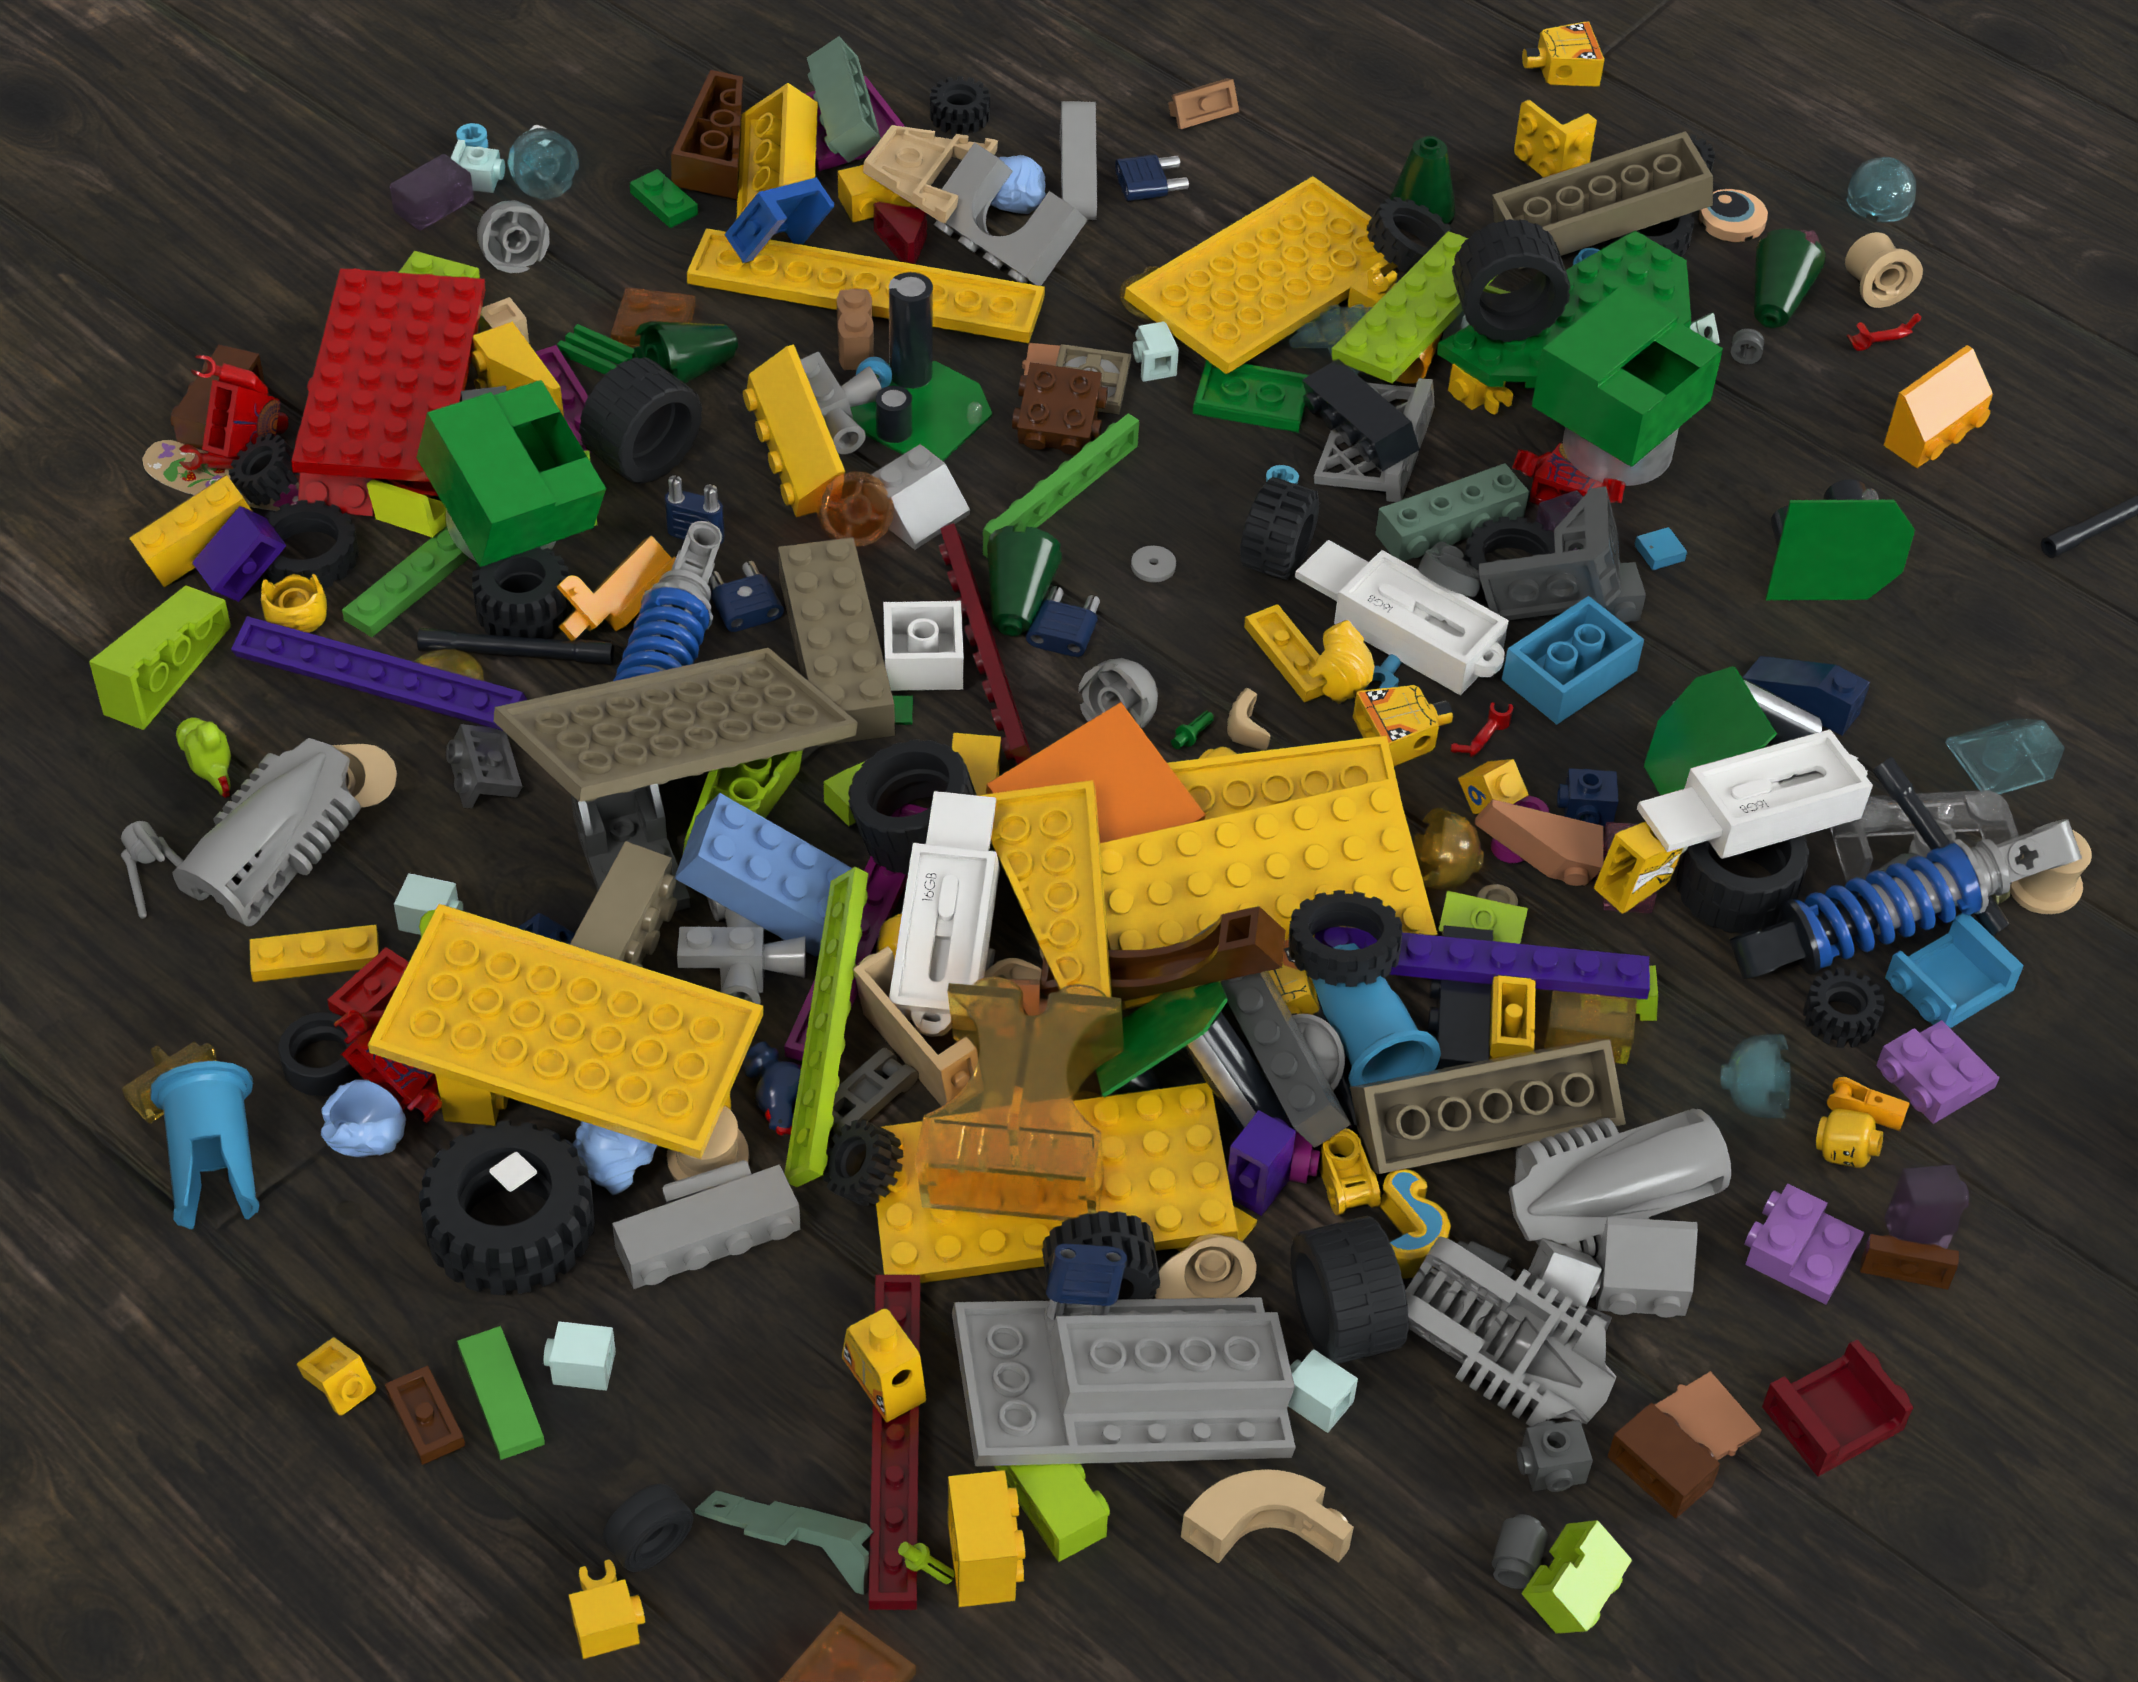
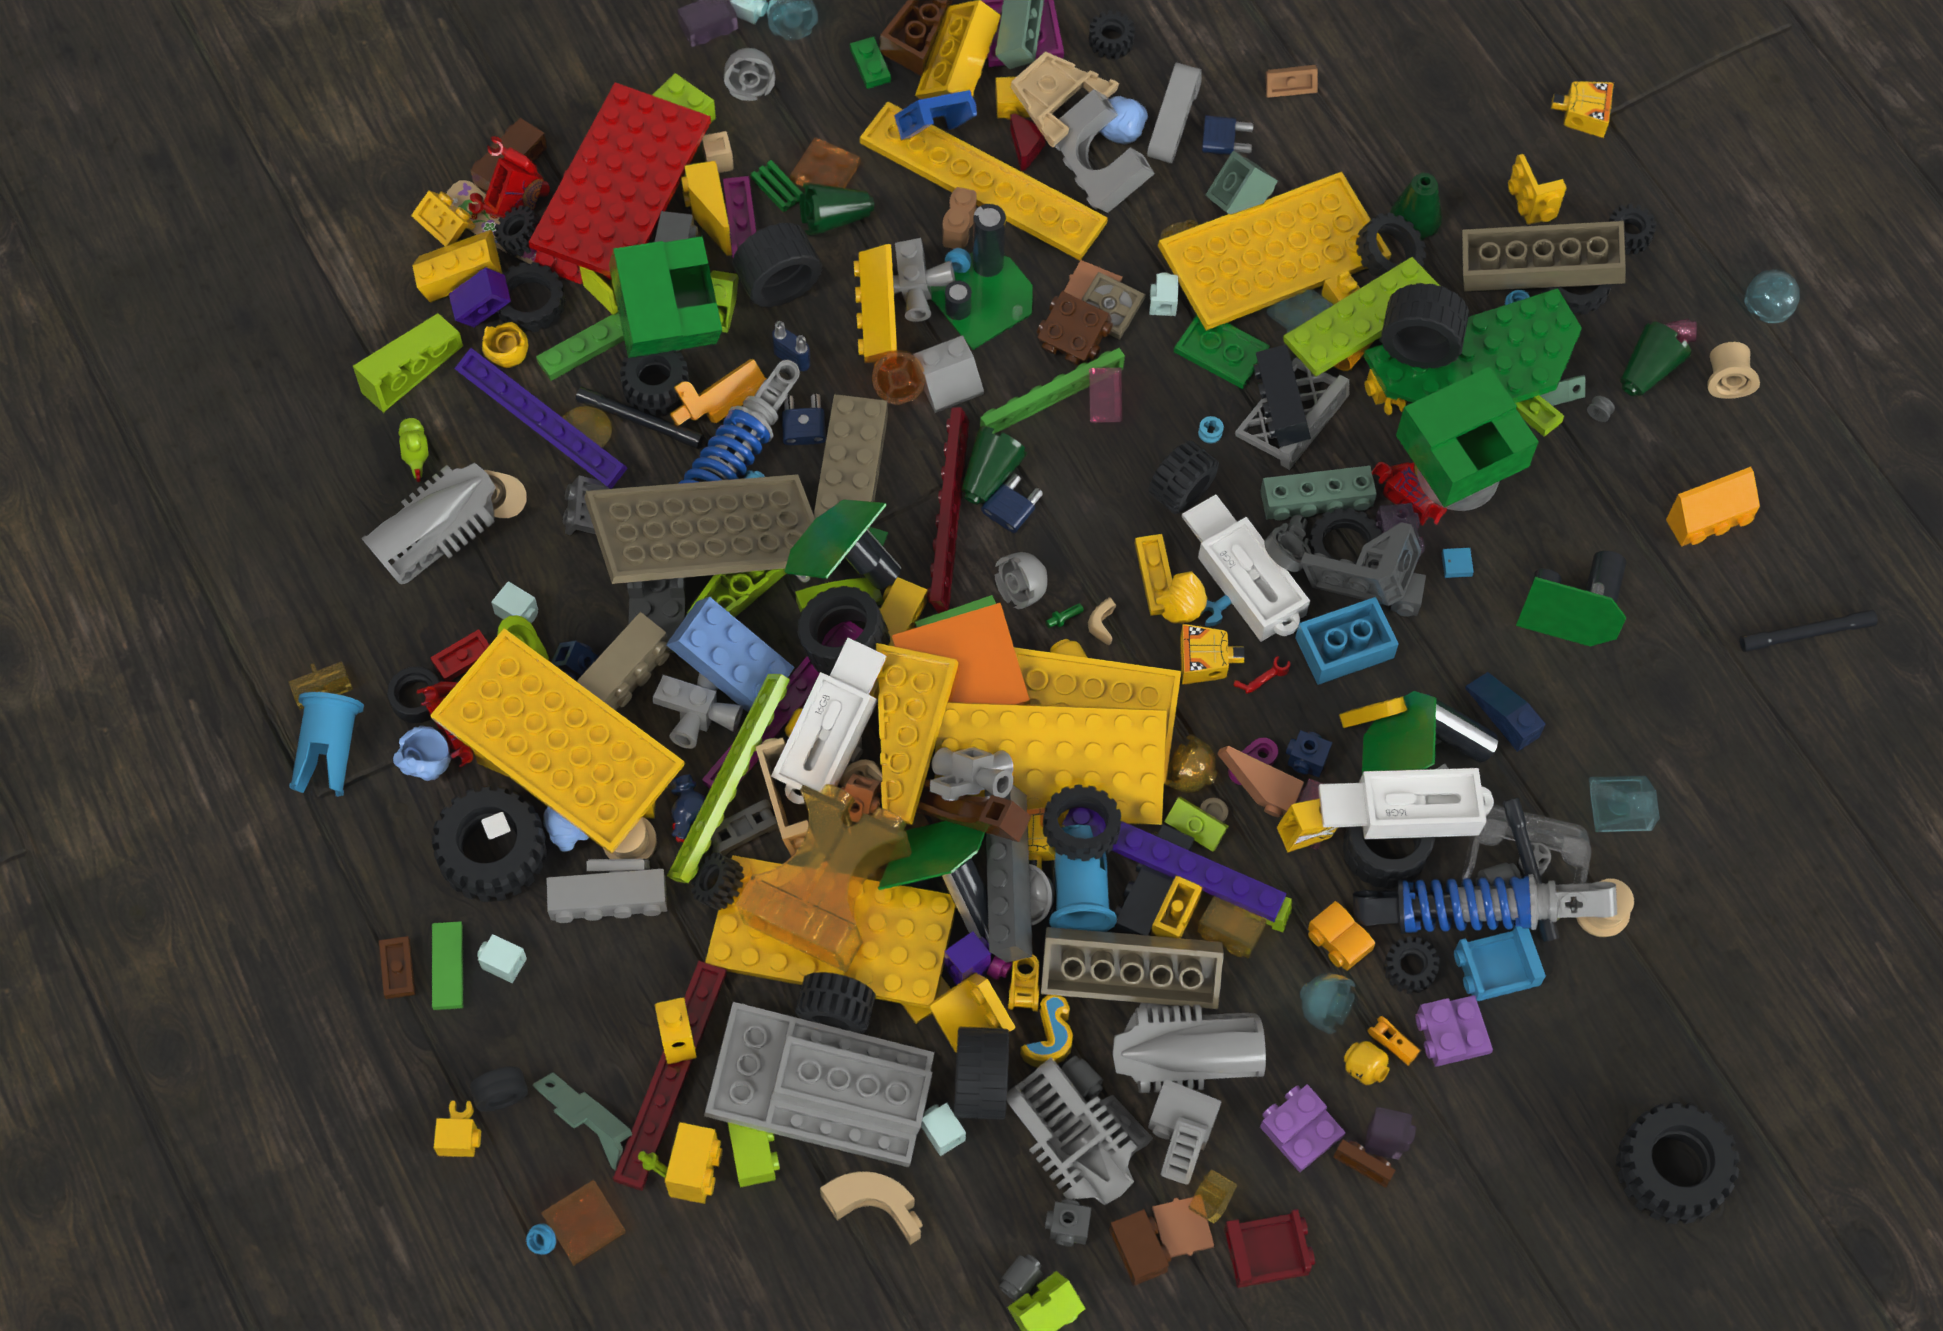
camera: 20 degrees right, 15 degrees up
light grey plant [121,821,183,919] -> none
yellow plate [249,925,379,982] -> none
yellow bracket [296,1337,376,1415] -> none
white brick [883,601,964,691] -> none
dark blue piece [1046,1244,1127,1320] -> none
light grey wheel [1131,546,1176,582] -> none
tan piece [1155,1234,1257,1299] -> none
yellow brick [1458,759,1529,814] -> none
light grey brick [1527,1238,1602,1308] -> none
light nougat tile [1698,189,1768,242] -> none
red piece [1847,313,1922,351] -> none
none -> yellow bracket [411,191,476,246]
none -> green piece [784,499,901,589]
none -> yellow bracket [928,973,1016,1053]
none -> light grey brick [930,747,1013,801]
none -> clear pink hinge [1089,367,1122,423]
none -> light grey slope [1161,1117,1208,1184]
none -> clear yellow panel [1189,1169,1237,1224]
none -> sand green slope [1206,151,1278,215]
none -> light orange brick [1308,901,1375,971]
none -> yellow beam [1339,696,1407,728]

